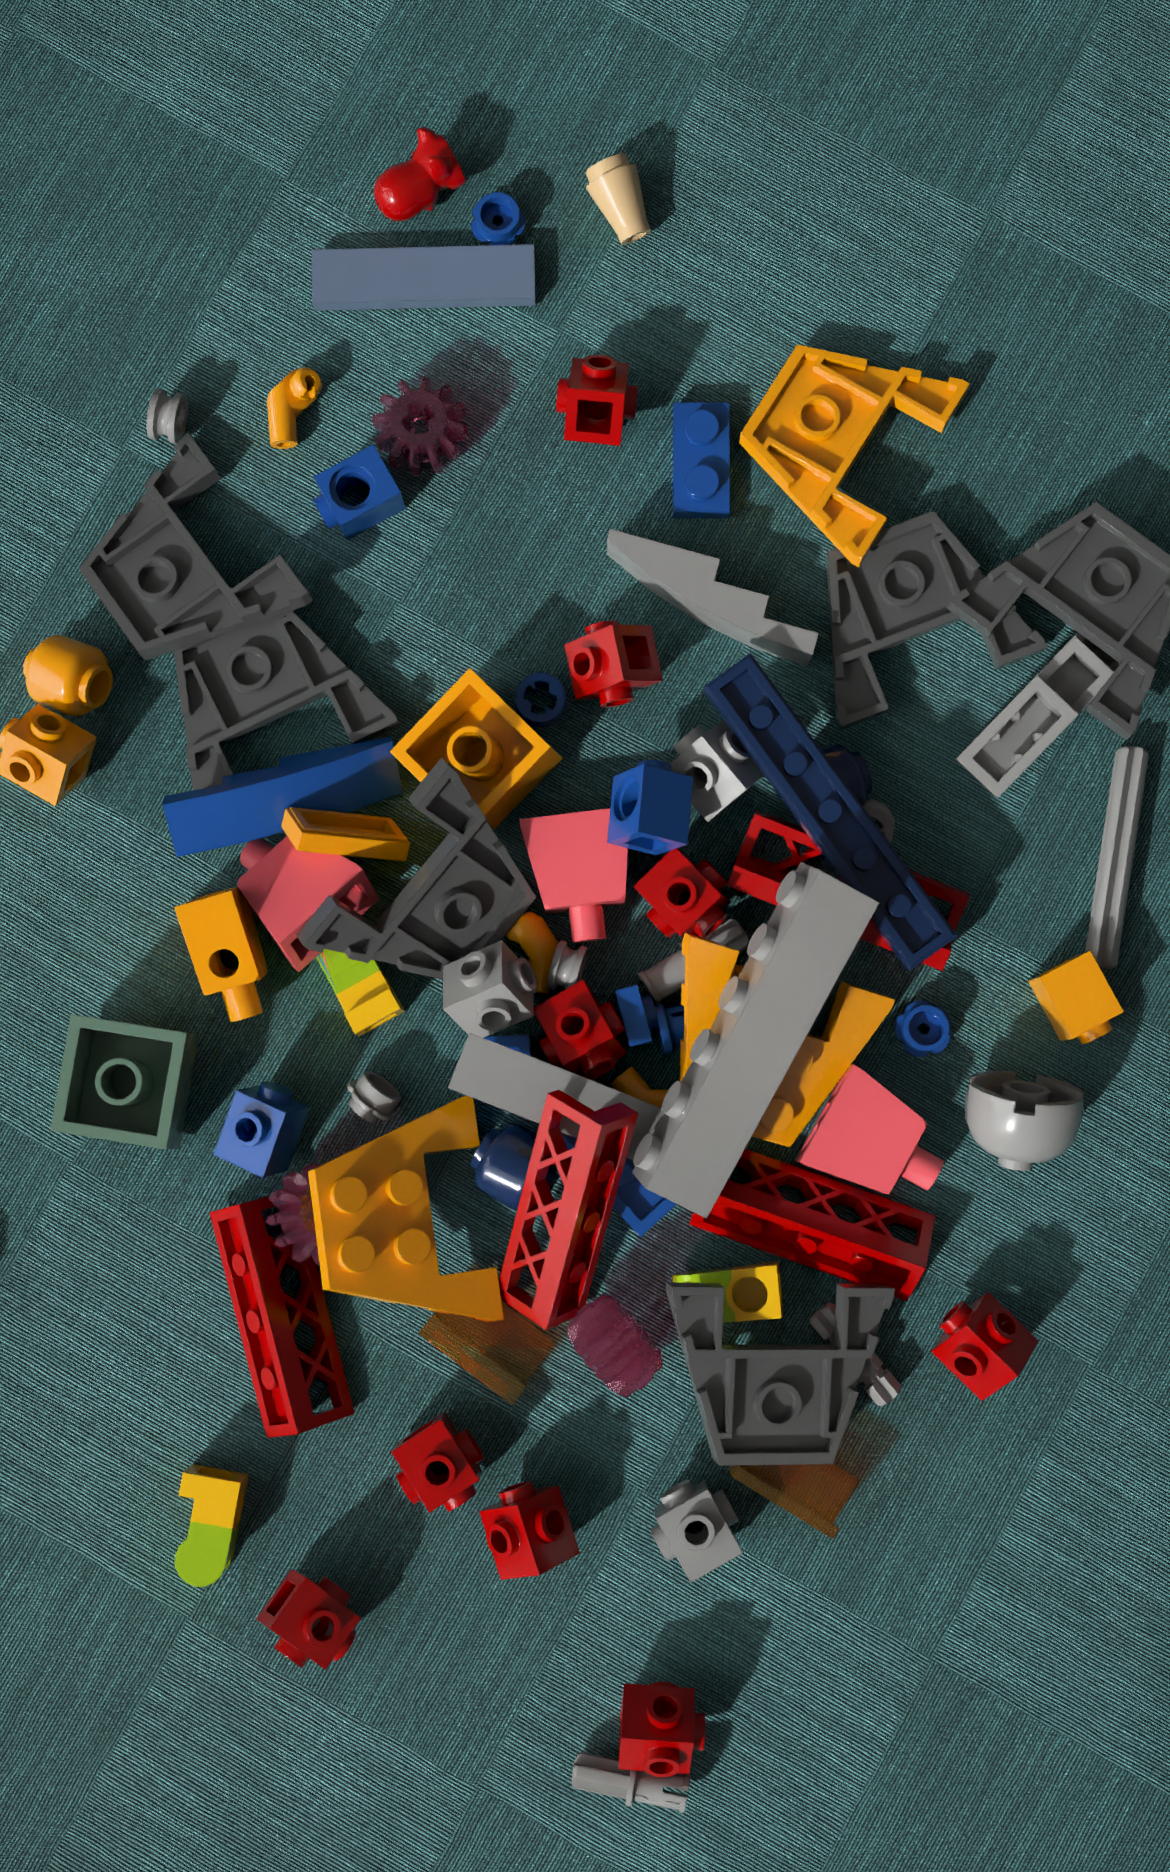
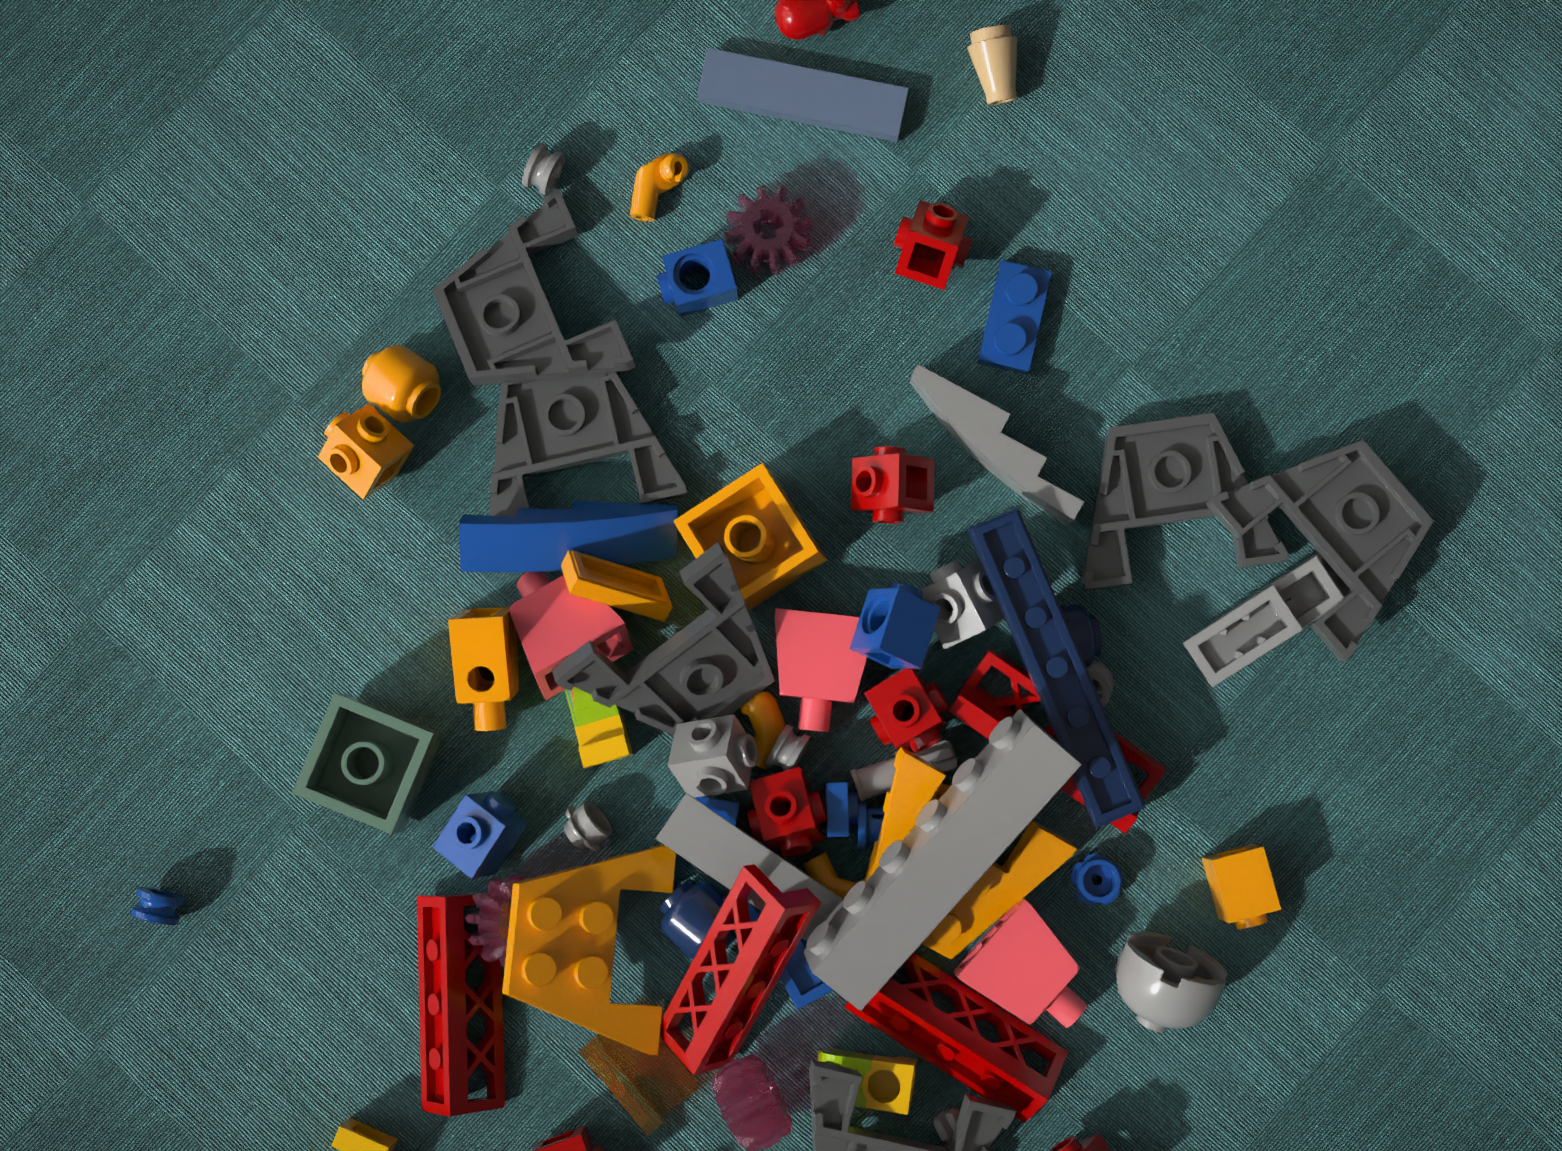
camera: 15 degrees right, 0 degrees up
blue plate [471,192,526,245] -> none
blue bush [515,673,566,728] -> none
light orange wing [739,344,970,567] -> none
light grey axle [1085,746,1149,969] -> none

